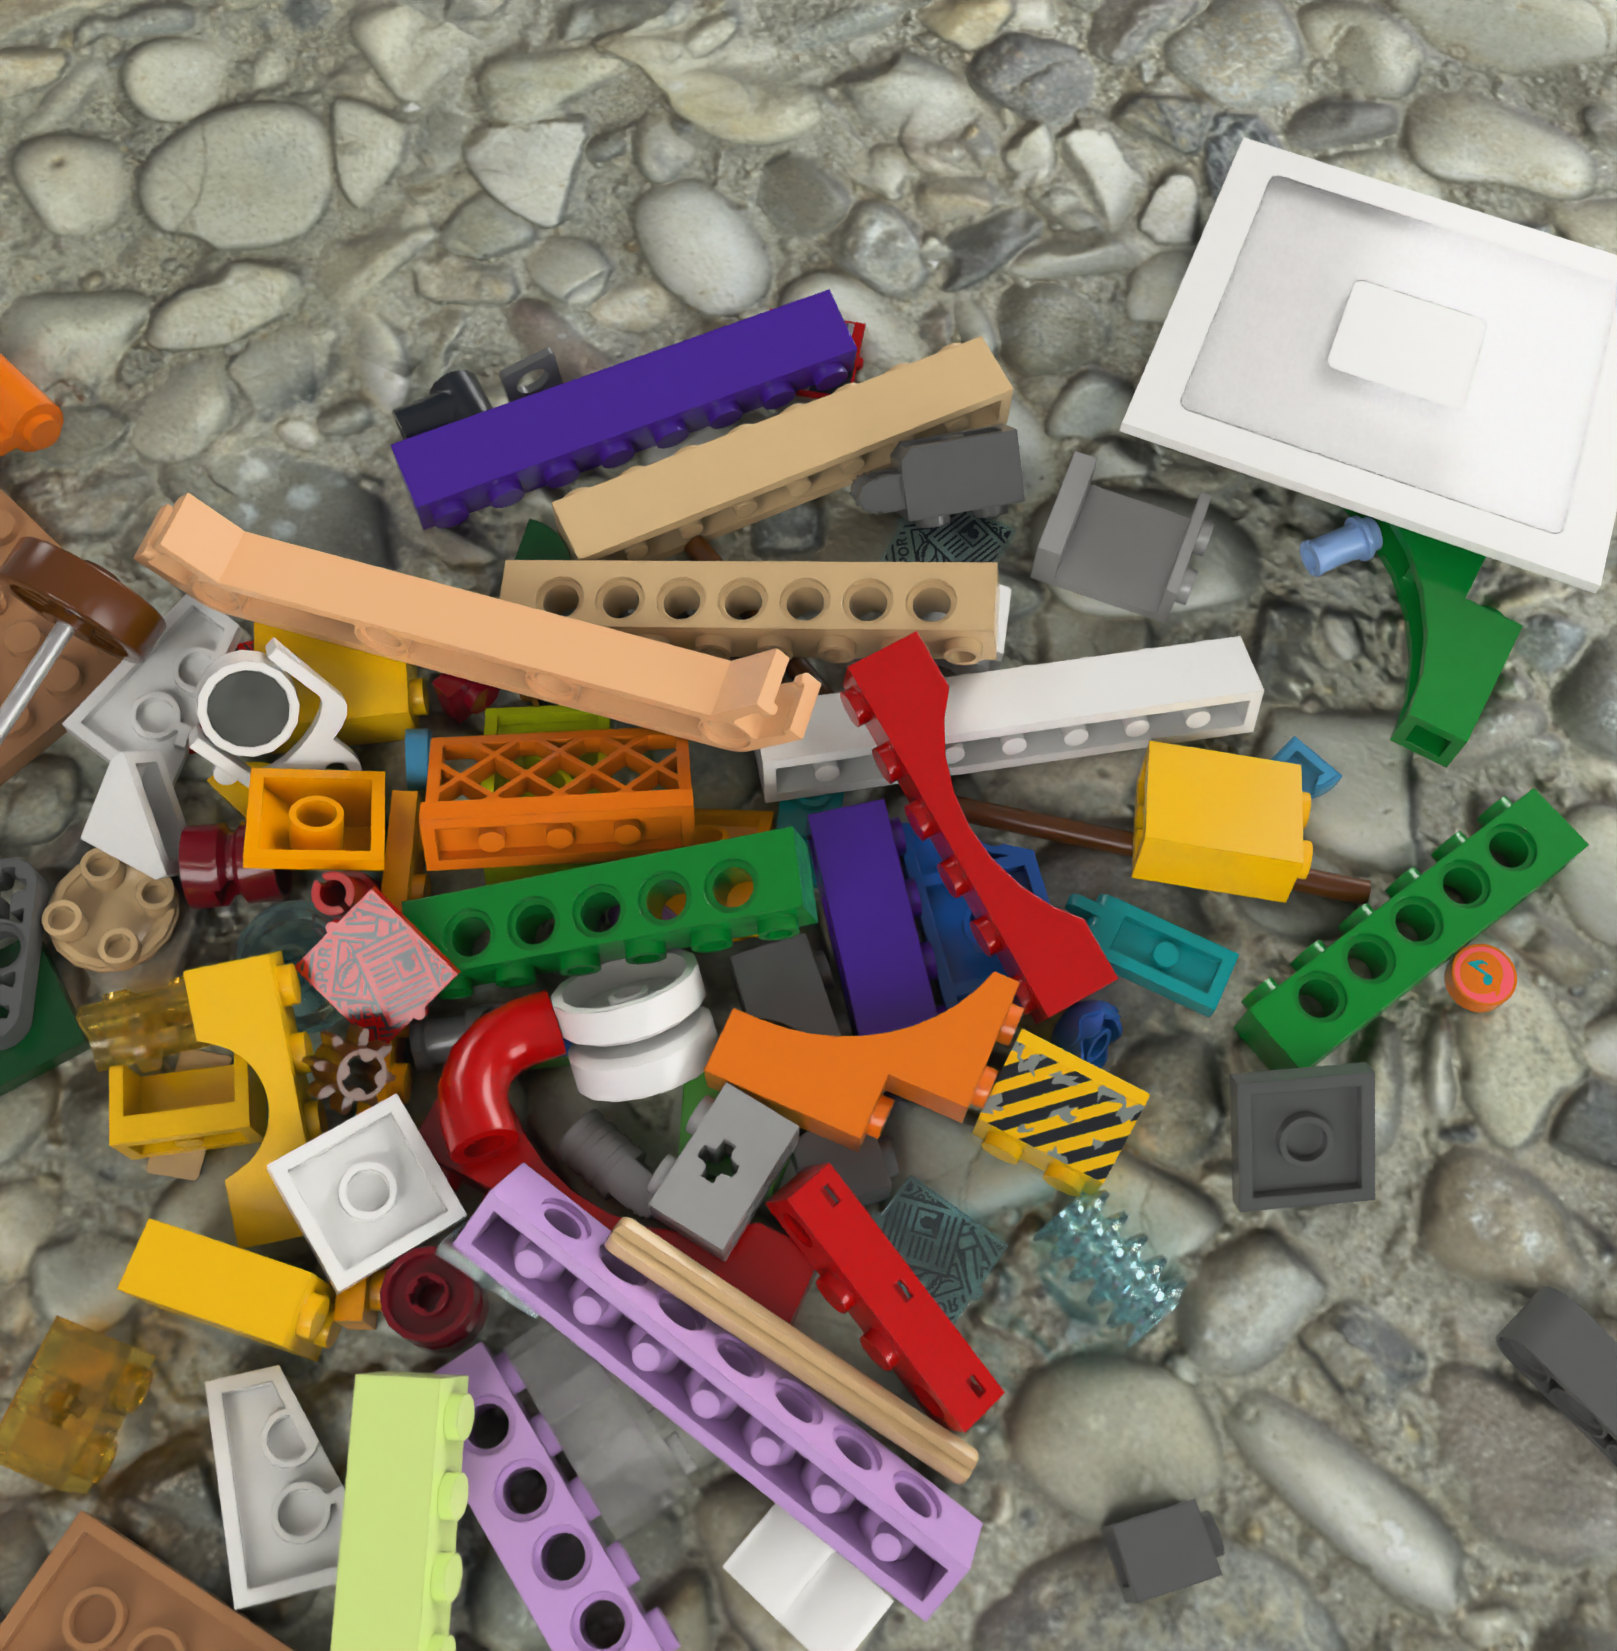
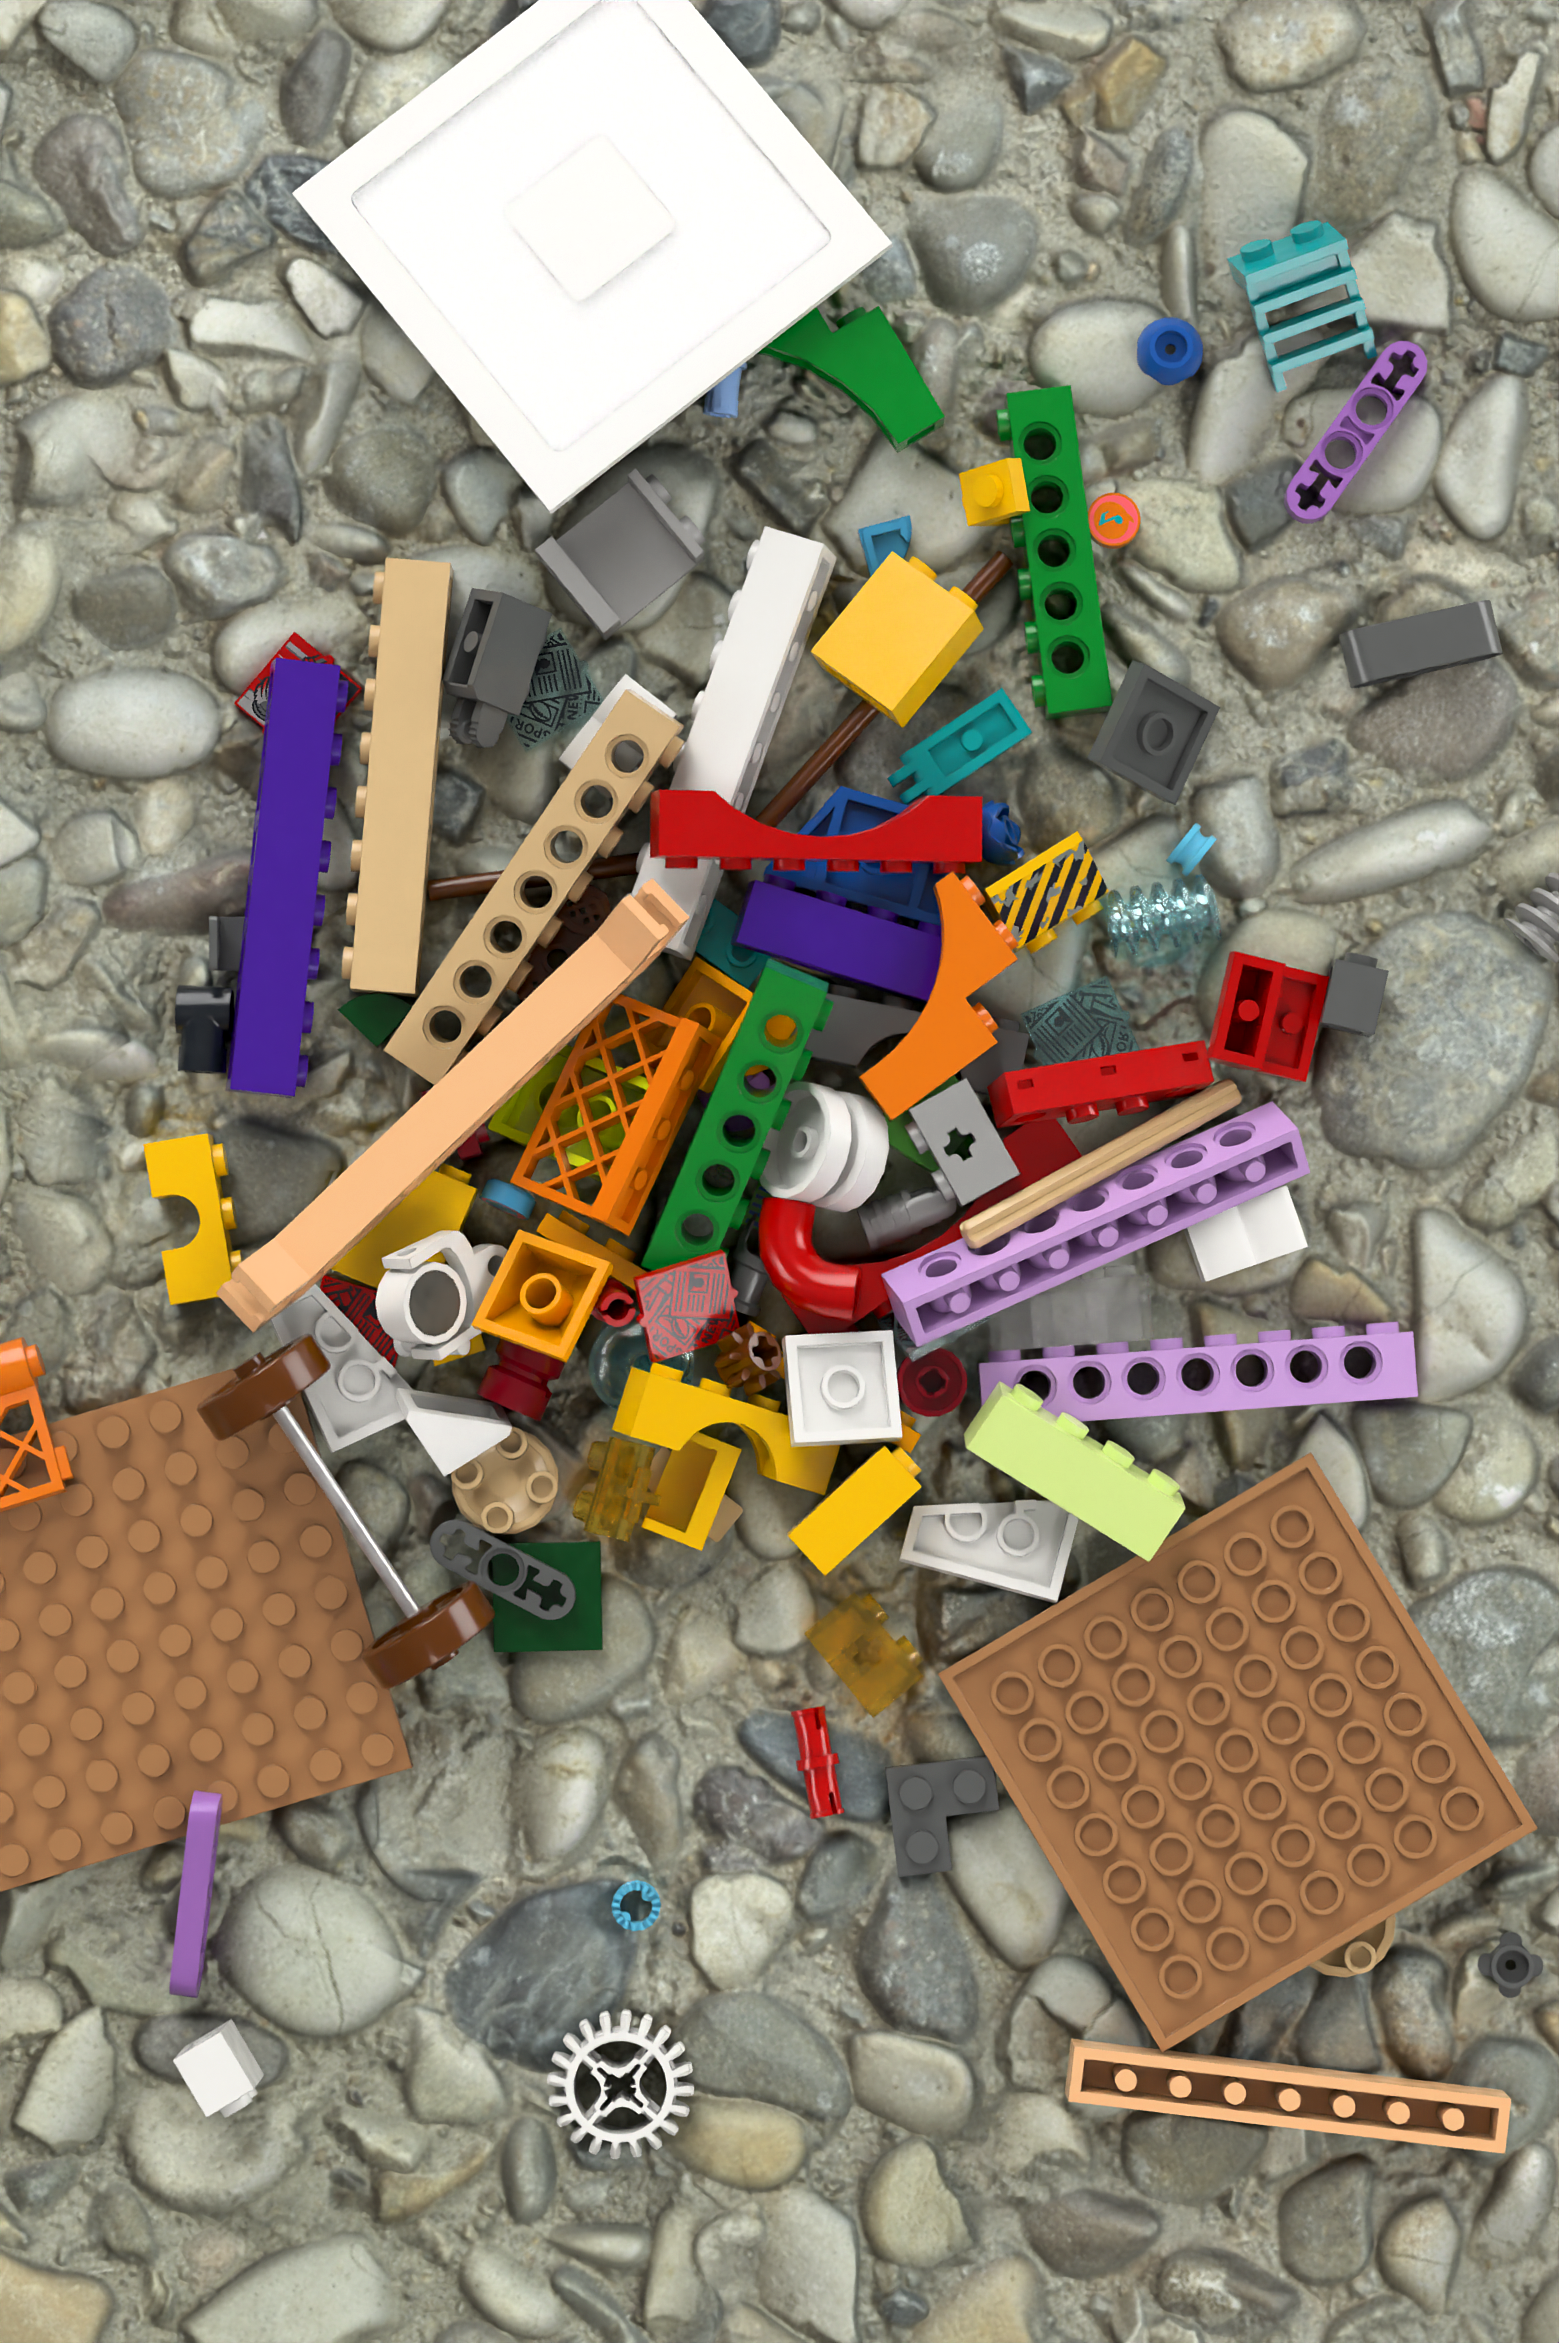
camera: 60 degrees left, 20 degrees up
none -> yellow arch [143,1133,244,1306]
none -> yellow bracket [959,458,1030,526]
none -> medium azure bush [1166,823,1217,877]
none -> red brick [1206,951,1329,1082]

